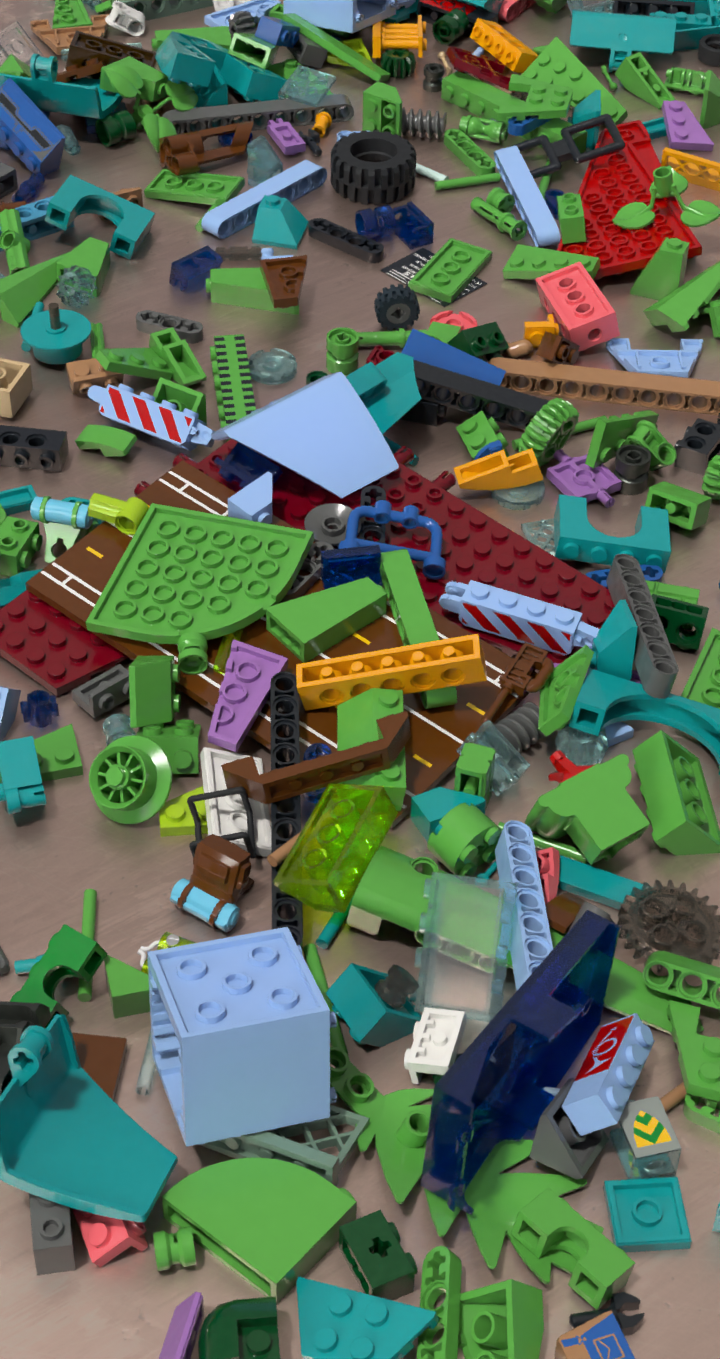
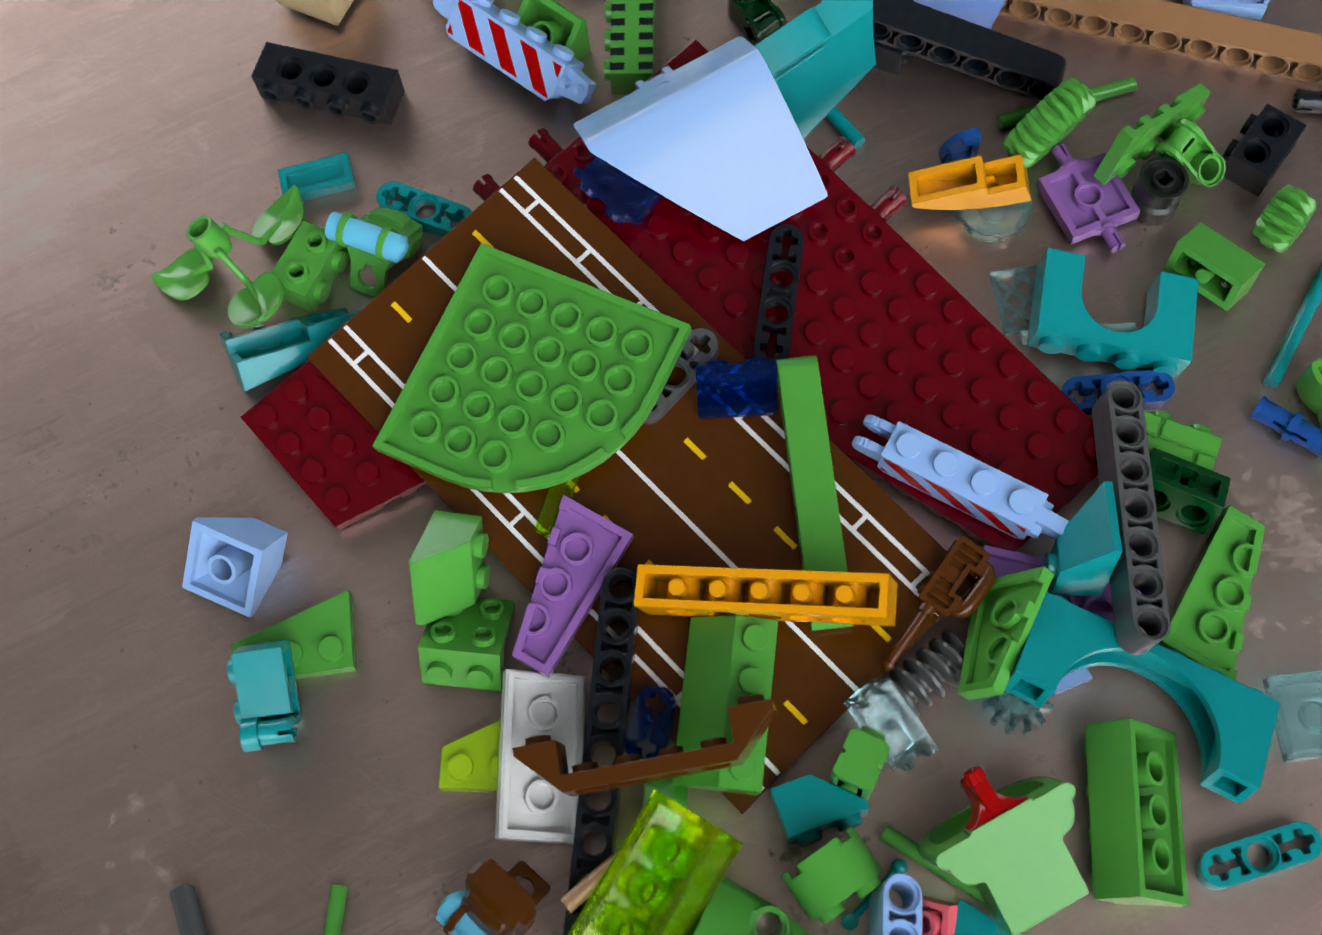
camera: 15 degrees right, 25 degrees up
clear blue gear [20,690,59,728] -> none
dark grey bracket [72,664,130,718] -> none
bright green slope [75,425,137,457] -> none
lime piece [87,493,149,535] -> none
bright green piece [89,735,172,824] -> none
clear light blue wheel [102,713,136,746] -> none
bright green wheel [177,632,208,675] -> none
black piece [187,787,256,859] -> none
light blue slope [228,471,272,524] -> none
bright green slope [266,577,387,663] -> none
dark grey dish [304,503,361,546] -> none
blue bar [337,500,446,579] -> none
bright green bracket [456,411,510,460] -> none

